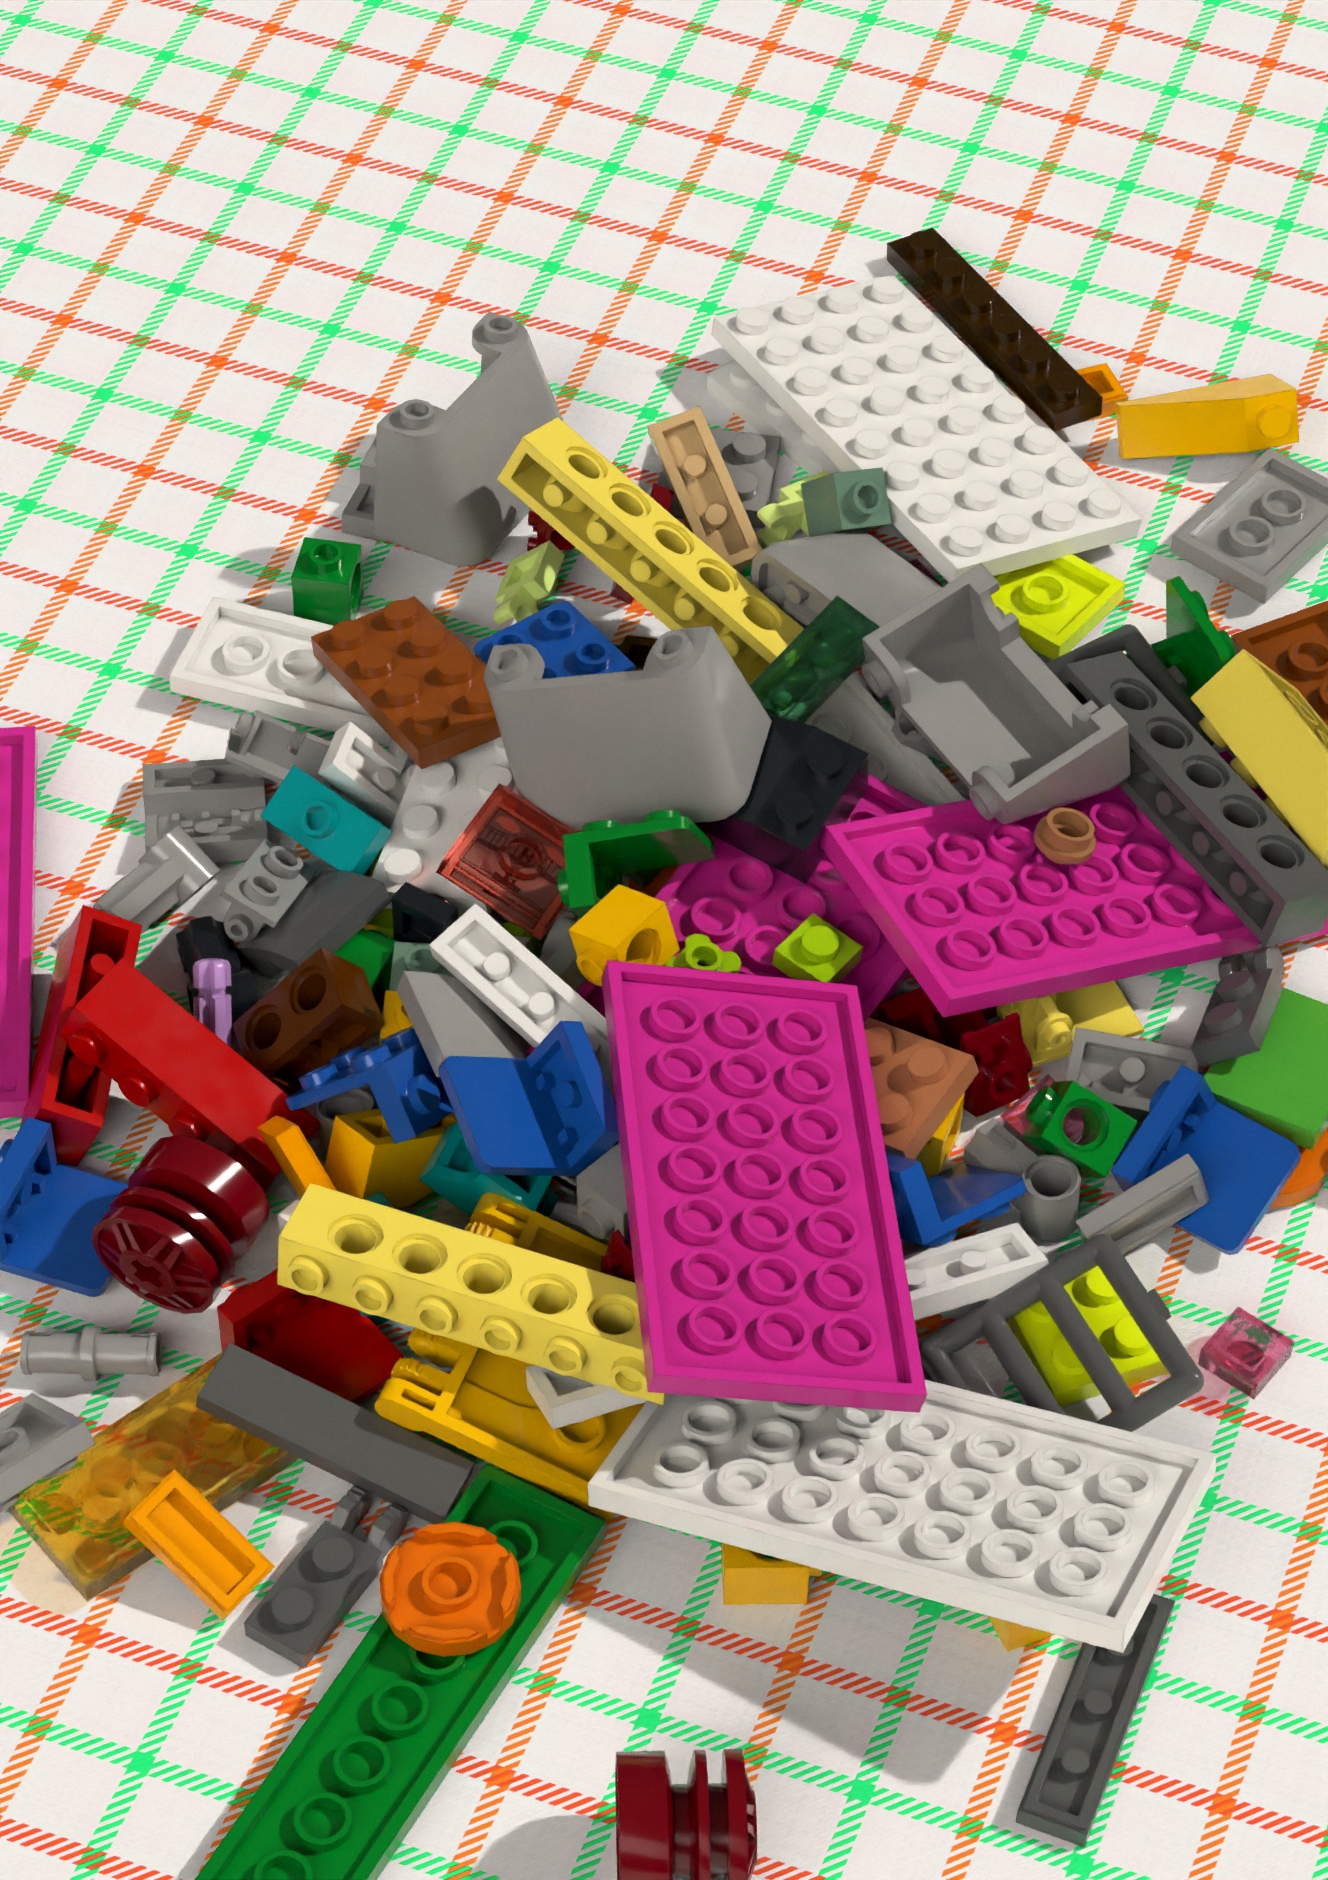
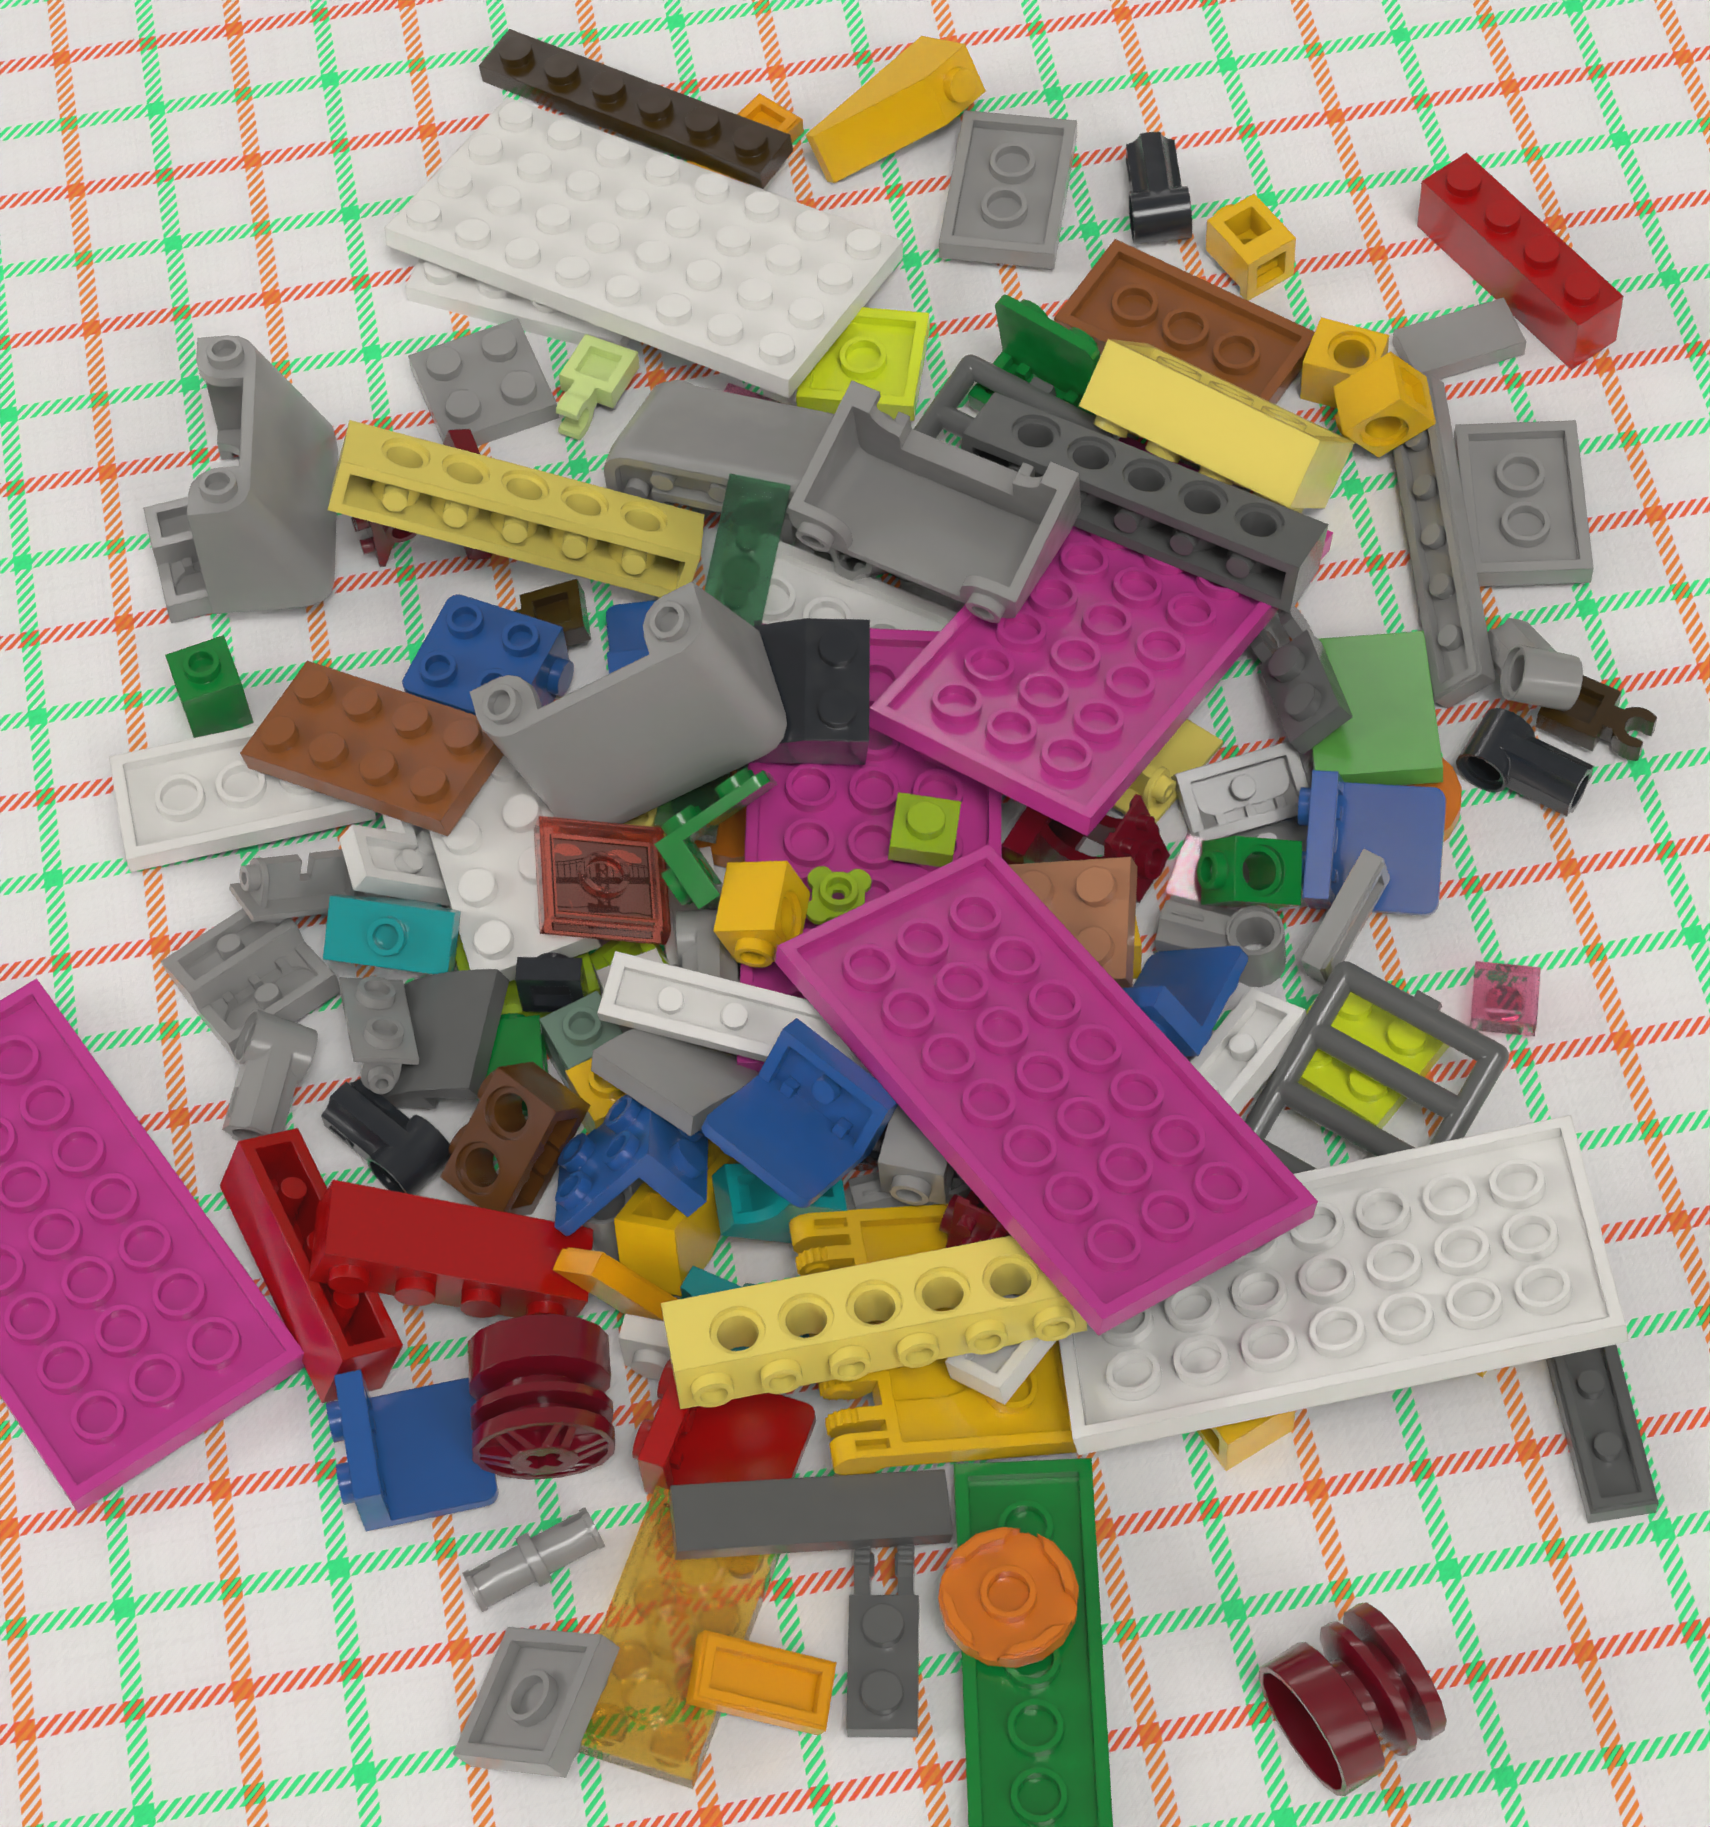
camera: 25 degrees left, 10 degrees up
lavender axle [193,958,232,1046] -> none
yellowish green plate [493,540,565,625] -> none
tan plate [647,406,762,571] -> none
sand green brick [801,467,892,537] -> none
medium nougat plate [1034,807,1096,865] -> none

